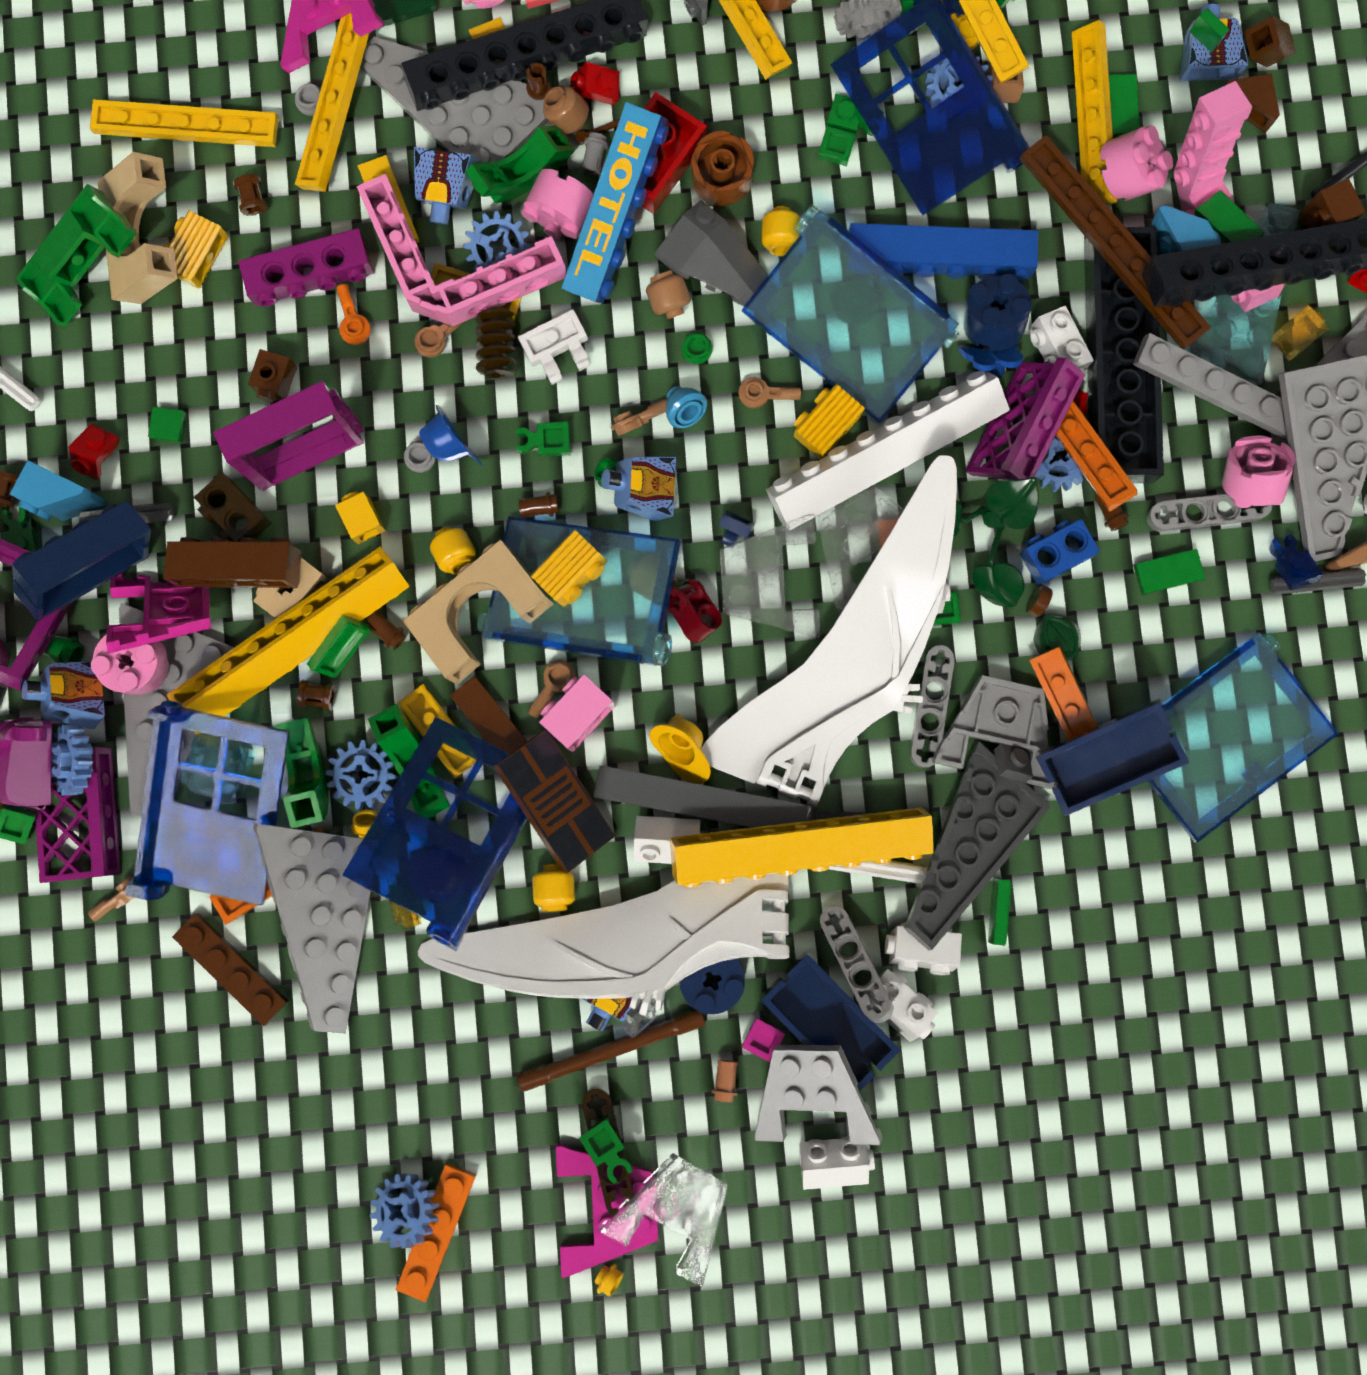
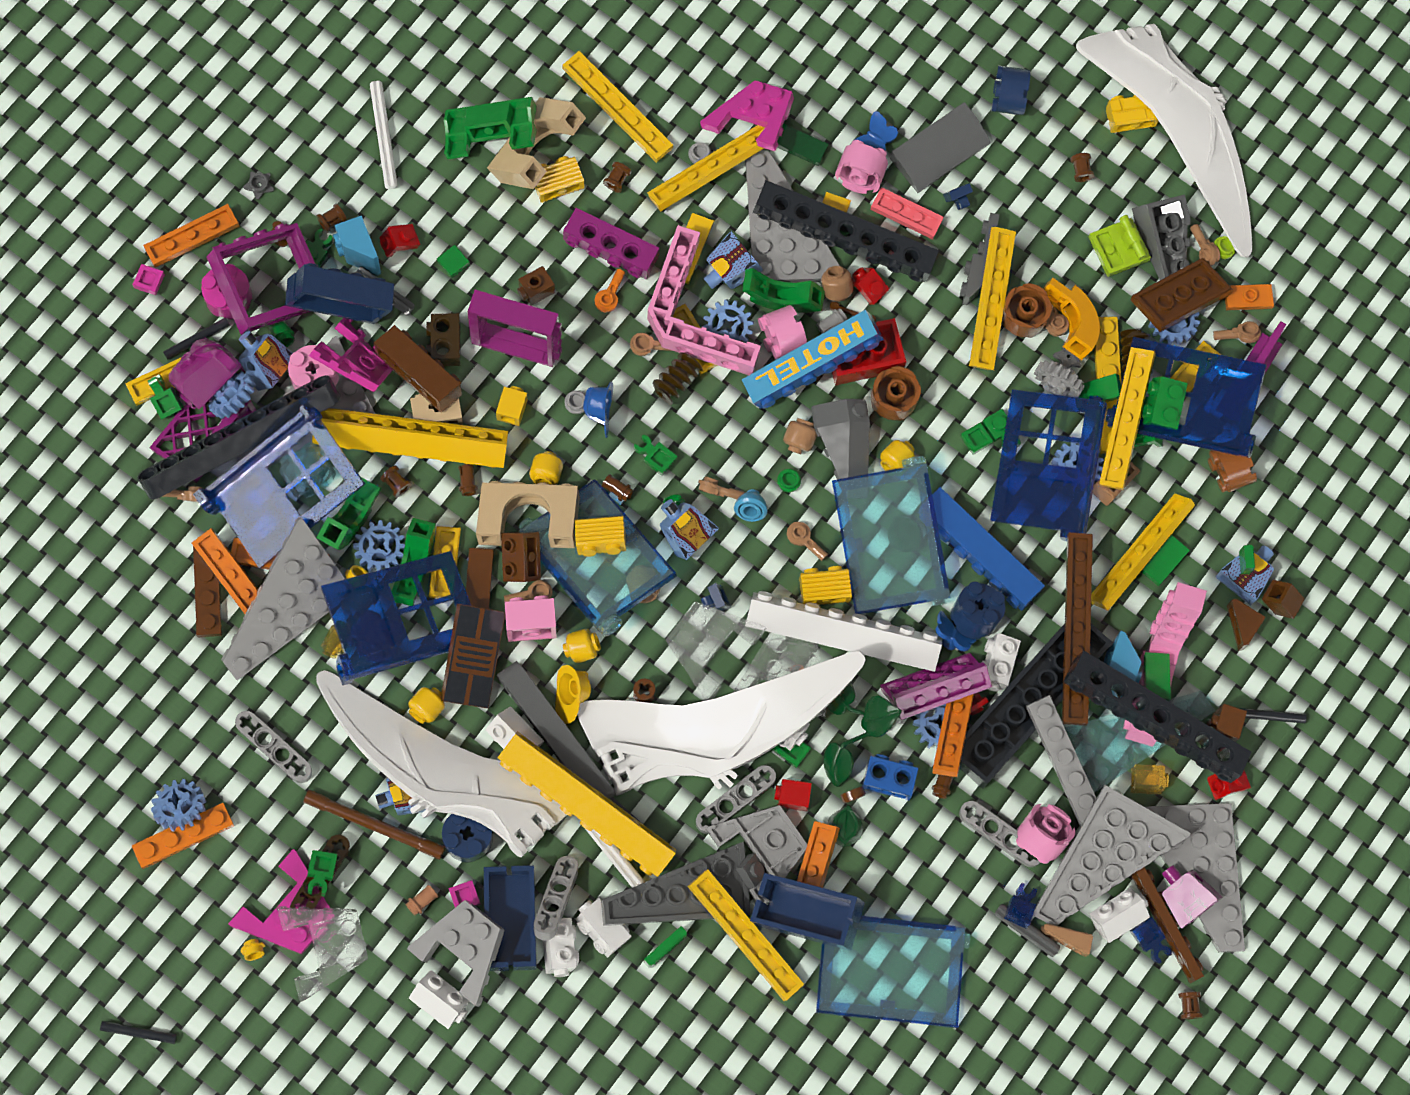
camera: 30 degrees right, 10 degrees down
green tile [307,615,371,678] -> none
white plate [518,309,590,385] -> none
reddish brown pin [526,63,551,100] -> none
clear tile [624,999,656,1038] -> none
dark red piece [664,578,722,643] -> none
bright pink brick [1101,125,1173,201] -> none
green tile [1133,549,1206,595] -> none
none -> black beam [137,375,341,500]
none -> orange plate [191,528,258,614]
none -> light grey beam [235,711,312,783]
none -> reddish brown brick [501,532,541,582]
none -> yellow head [563,629,601,663]
none -> reddish brown bush [633,678,655,703]
none -> yellow plate [687,869,804,1001]
none -> red brick [774,779,812,812]

